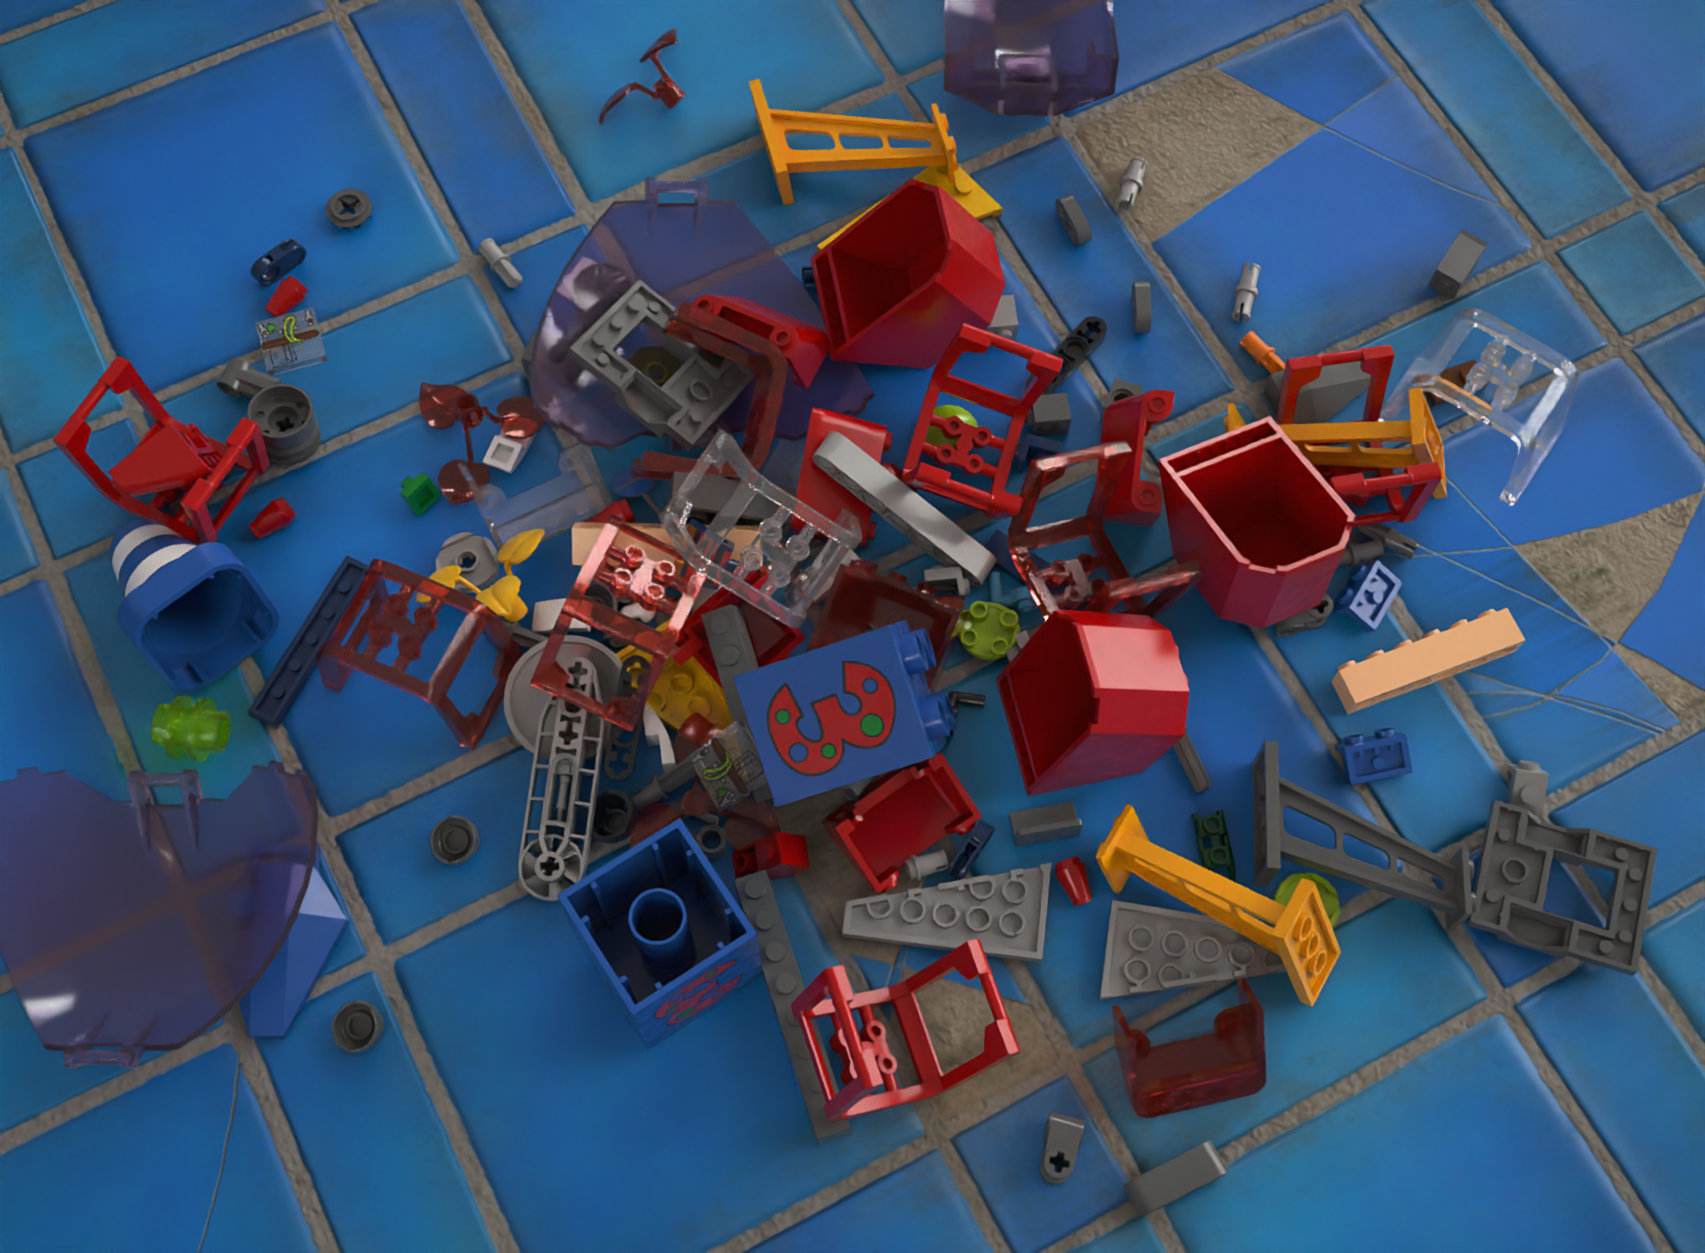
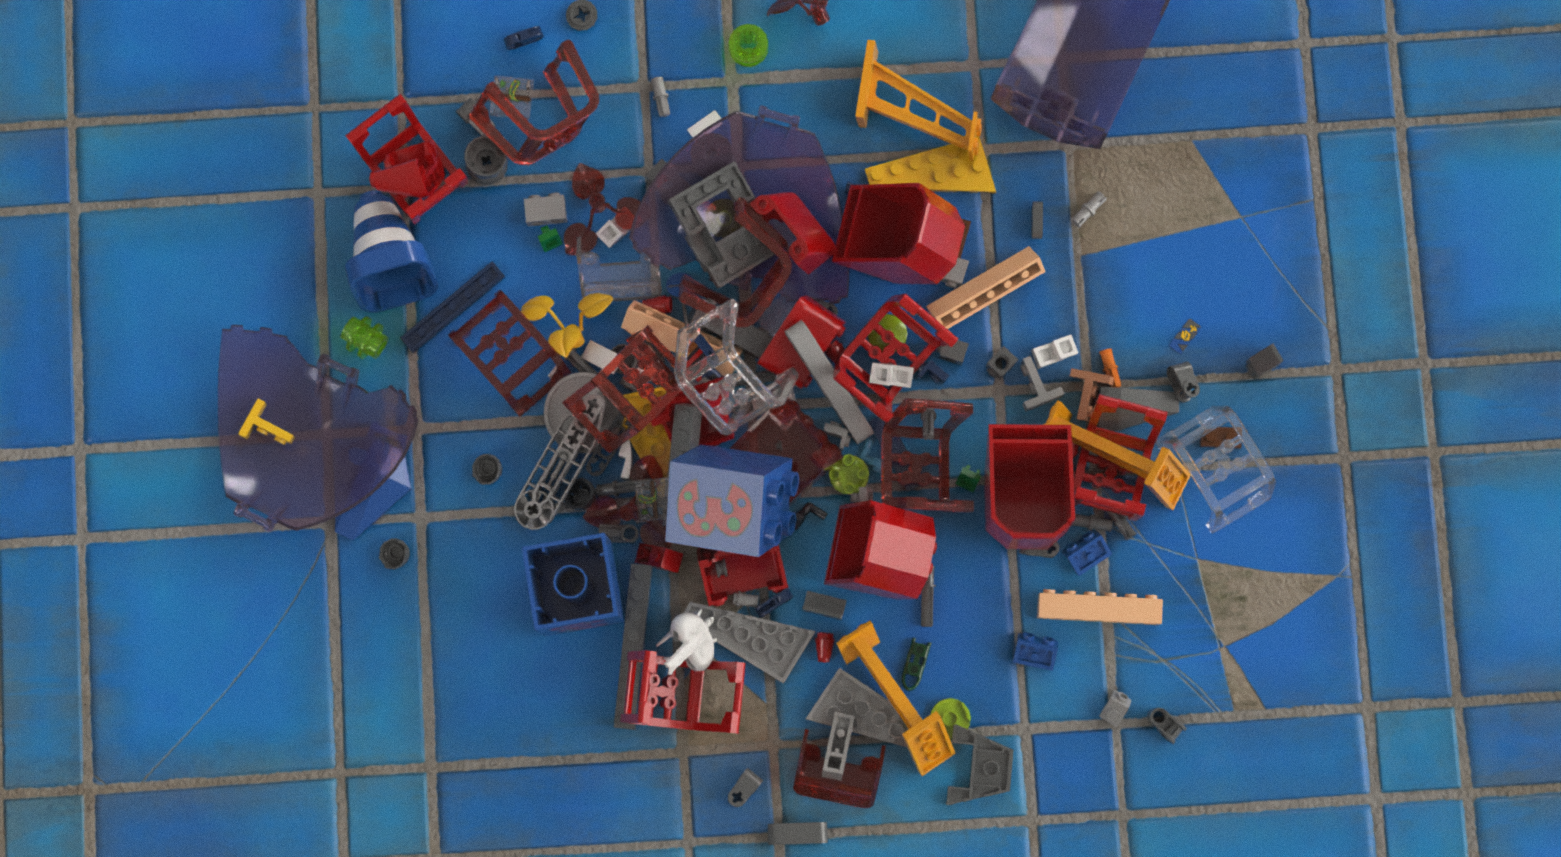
camera: 30 degrees right, 15 degrees up
red cone [248,497,297,539] -> none
red cone [265,275,309,319] -> none
light grey plate [435,532,500,595] -> none
black beam [1025,316,1107,395] -> none
red windscreen [1093,390,1175,527] -> none
dark grey beam [1131,282,1151,333] -> none
light grey pin [1231,263,1261,322] -> none
dark grey piece [1252,740,1476,931] -> none
dark grey piece [1466,800,1658,976] -> none
none -> yellow bracket [238,399,295,445]
none -> clear red windscreen [469,40,599,165]
none -> light grey brick [524,193,568,227]
none -> white hair [656,609,717,675]
none -> dark grey bush [715,558,728,578]
none -> clear neon green piece [729,24,769,67]
none -> light grey slope [821,712,855,781]
none -> white slope [869,362,914,388]
none -> dark grey axle [920,401,936,440]
none -> light nougat brick [926,246,1045,329]
none -> dark grey wing [946,724,1014,805]
none -> green tile [955,465,981,492]
none -> light grey bracket [1020,356,1064,412]
none -> white slope [1031,335,1078,369]
none -> nougat bracket [1070,368,1114,422]
none -> dark grey piece [1147,708,1187,745]
none -> dark grey piece [1167,361,1200,403]
none -> sticker [1169,319,1201,354]

